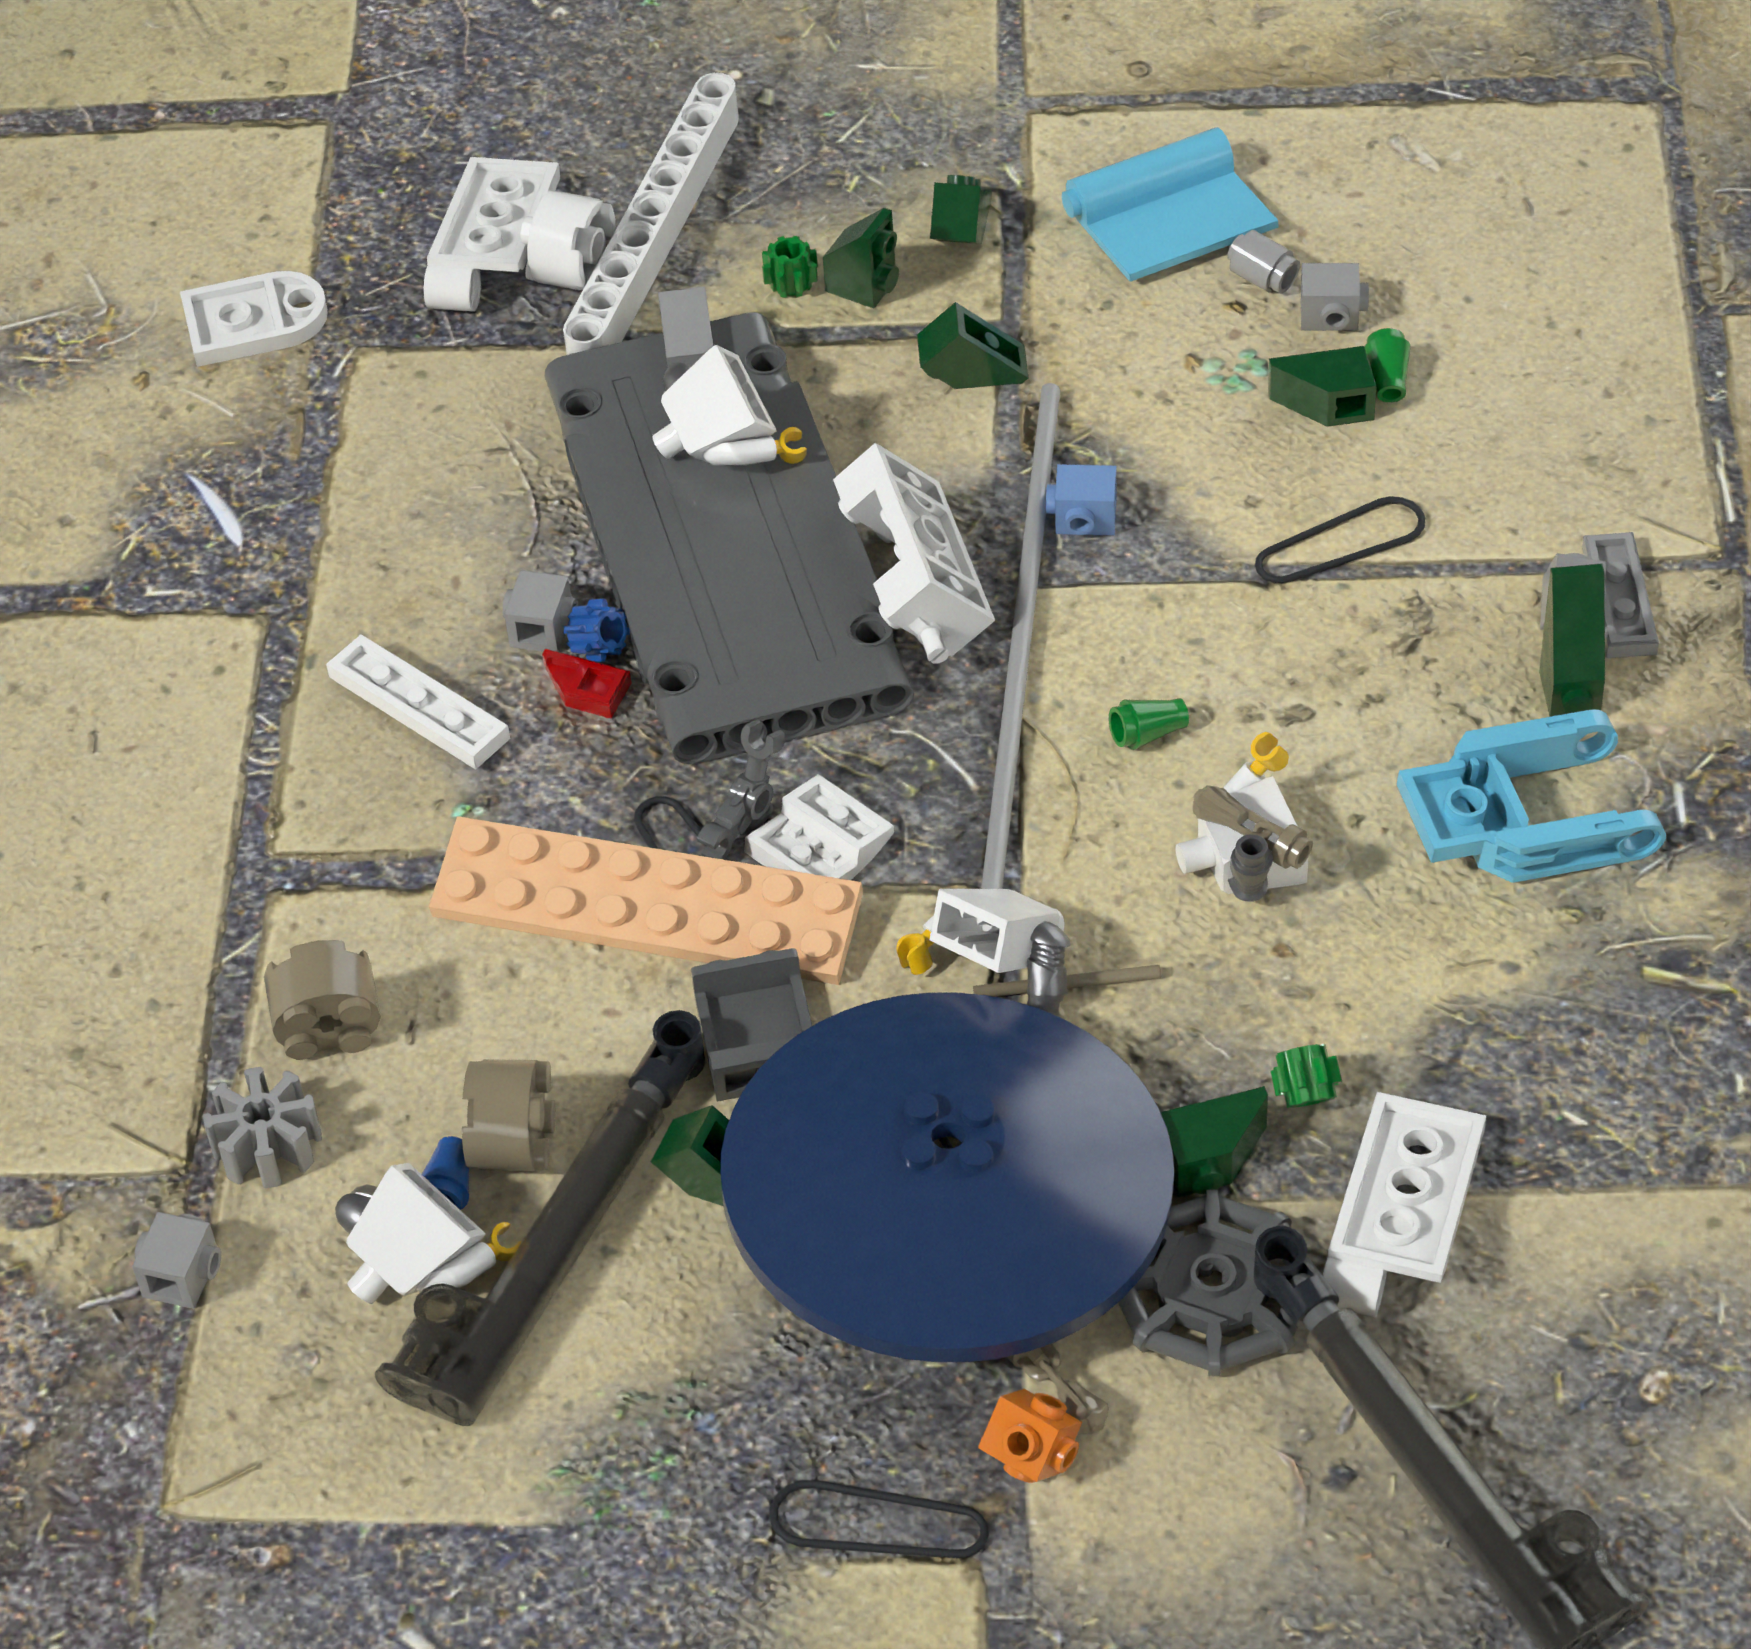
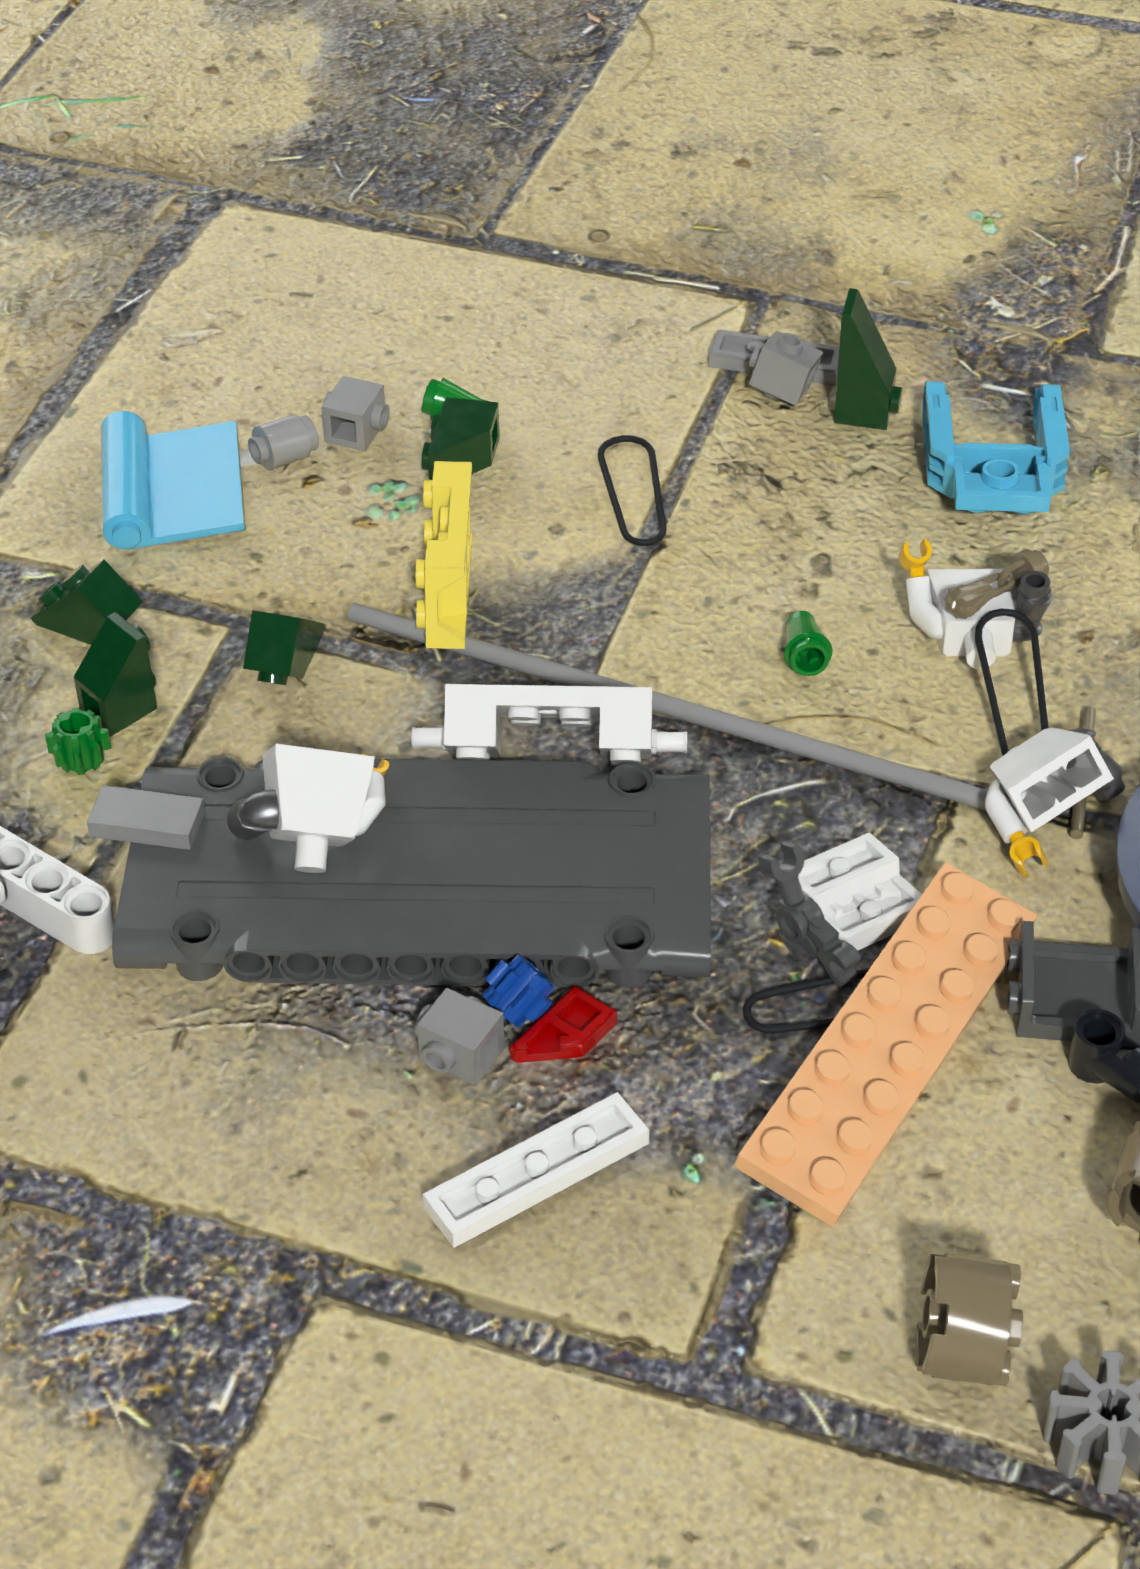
camera: 75 degrees left, 5 degrees down
medium blue brick [1046,464,1117,535] -> none
none -> light yellow piece [415,461,472,649]
none -> black piece [975,608,1049,756]

